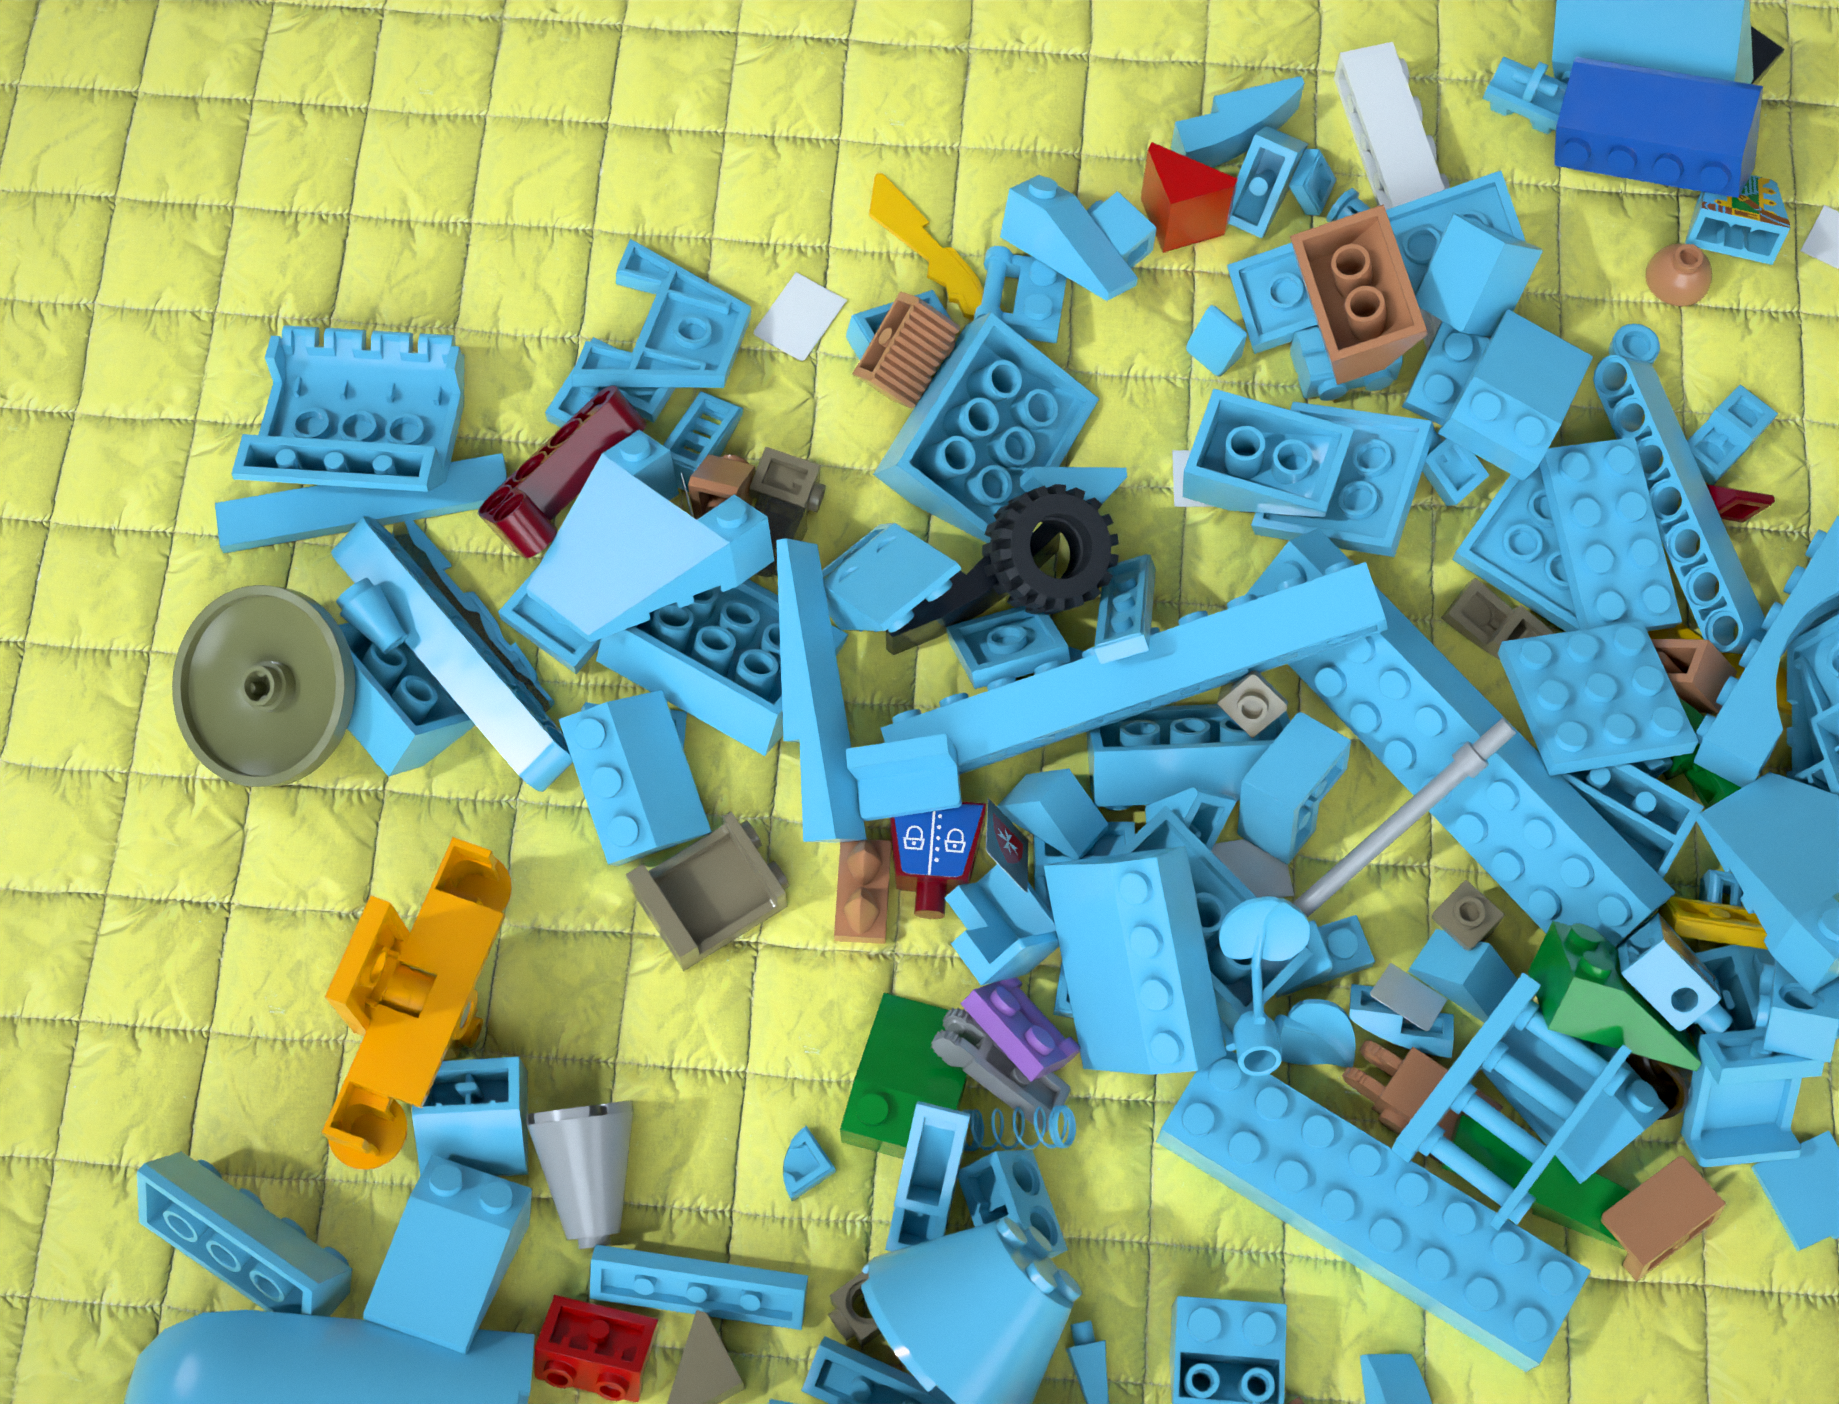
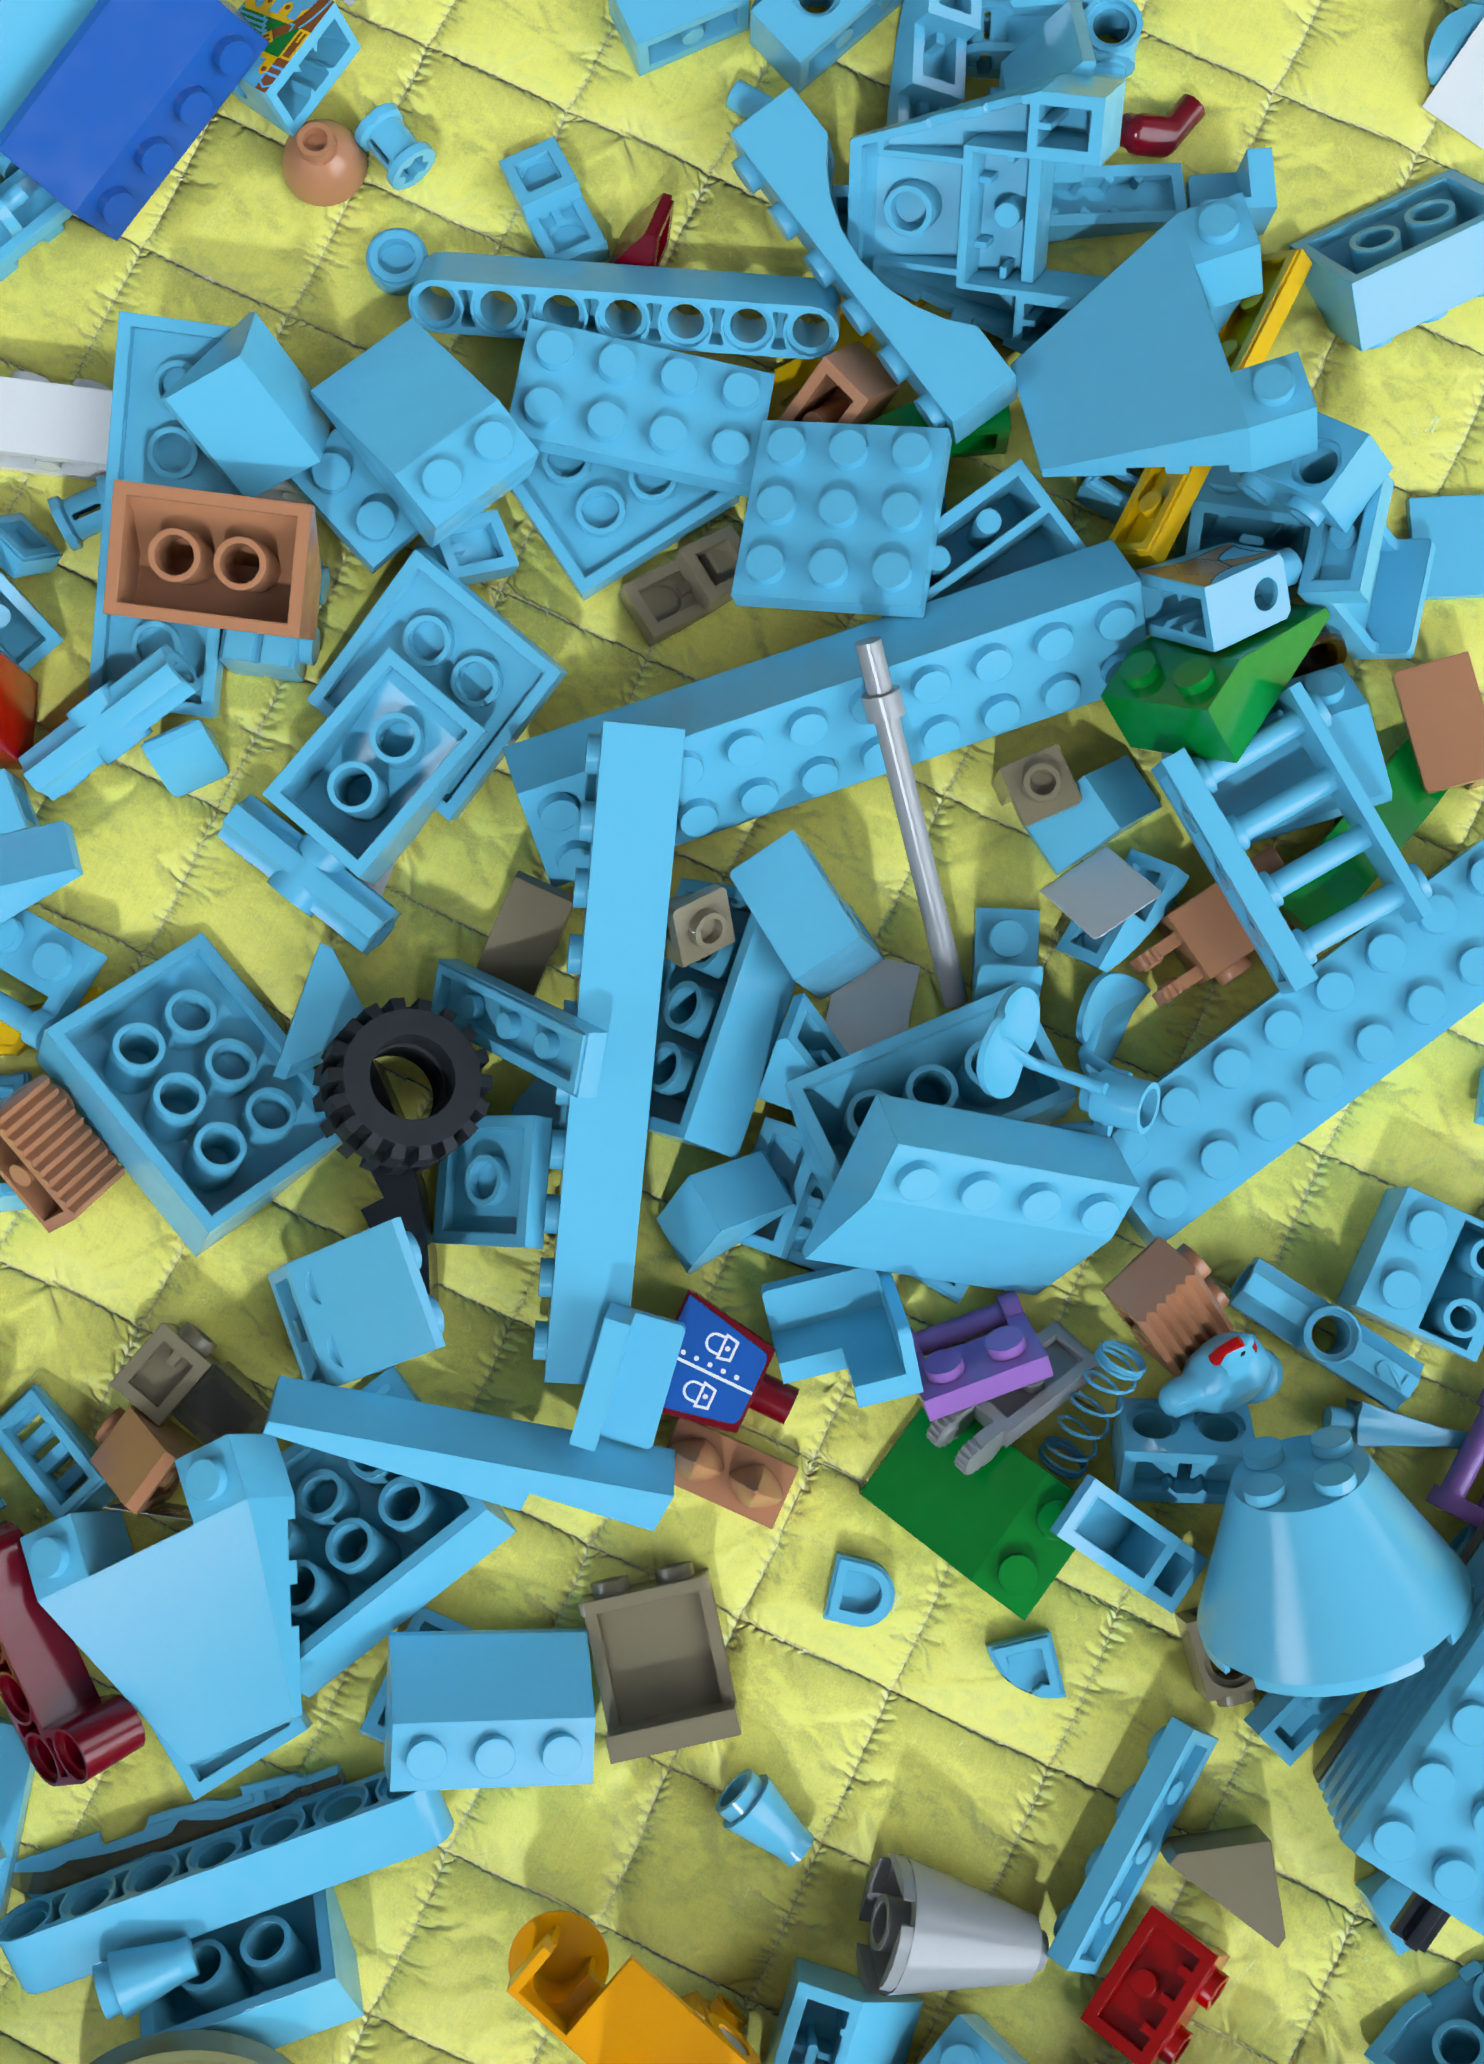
camera: 70 degrees left, 15 degrees up
dark grey sticker [986,798,1029,893] -> none
none -> medium azure piece [18,644,202,801]
none -> medium azure piece [217,794,401,956]
none -> medium azure bush [354,103,436,191]
none -> dark tan slope [477,871,573,997]
none -> medium azure cone [716,1769,814,1867]
none -> medium azure tile [823,1552,895,1627]
none -> nougat brick [1101,1236,1233,1377]
none -> medium azure animal [1158,1331,1283,1418]
none -> medium azure piece [1228,1257,1424,1412]

